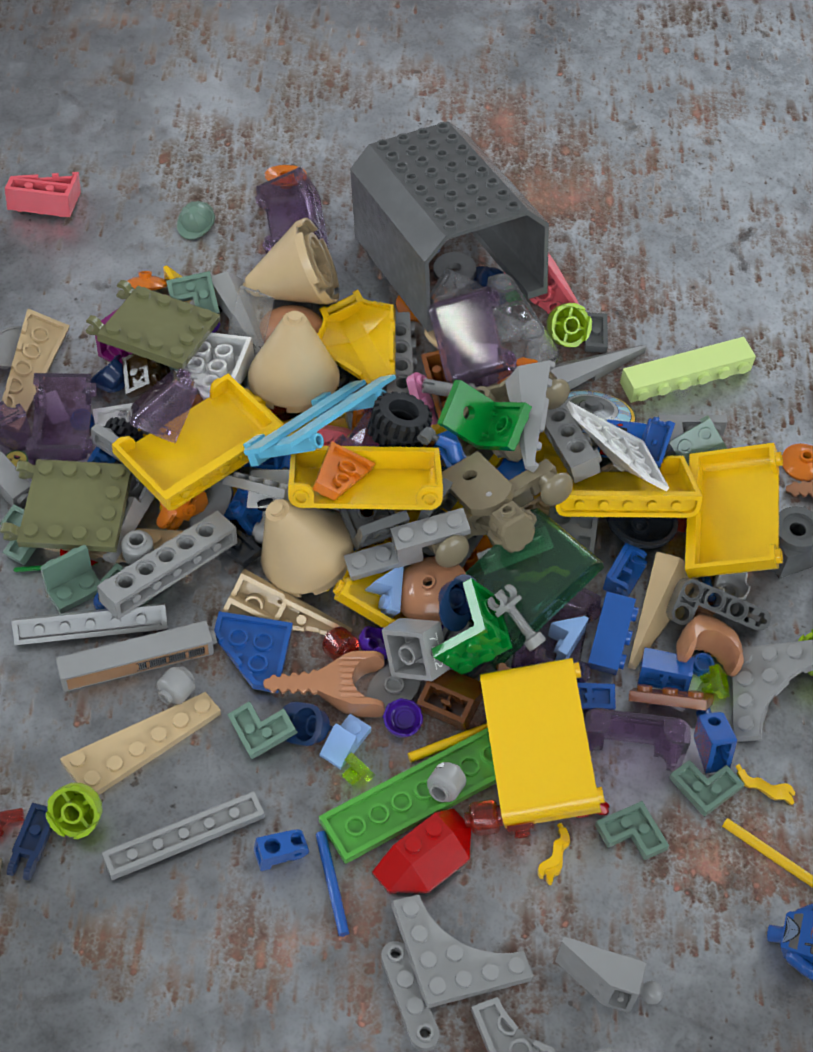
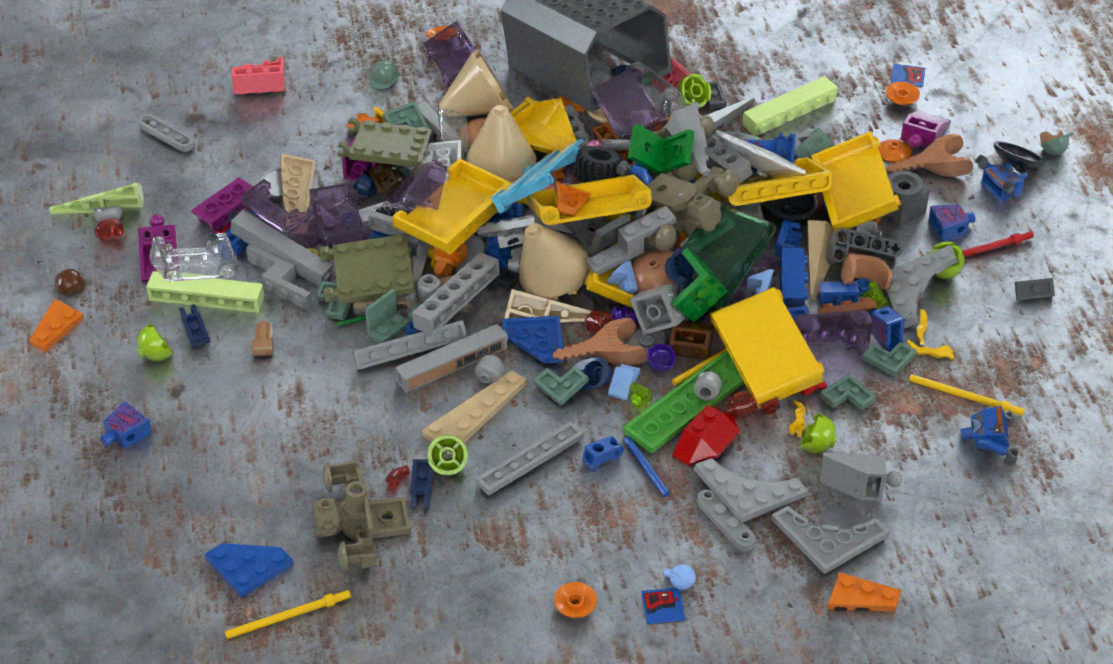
camera: 10 degrees left, 10 degrees down
light grey bar [488,584,546,651] -> none
none -> lime cylinder [800,412,837,454]
none -> yellow hair [917,309,928,345]

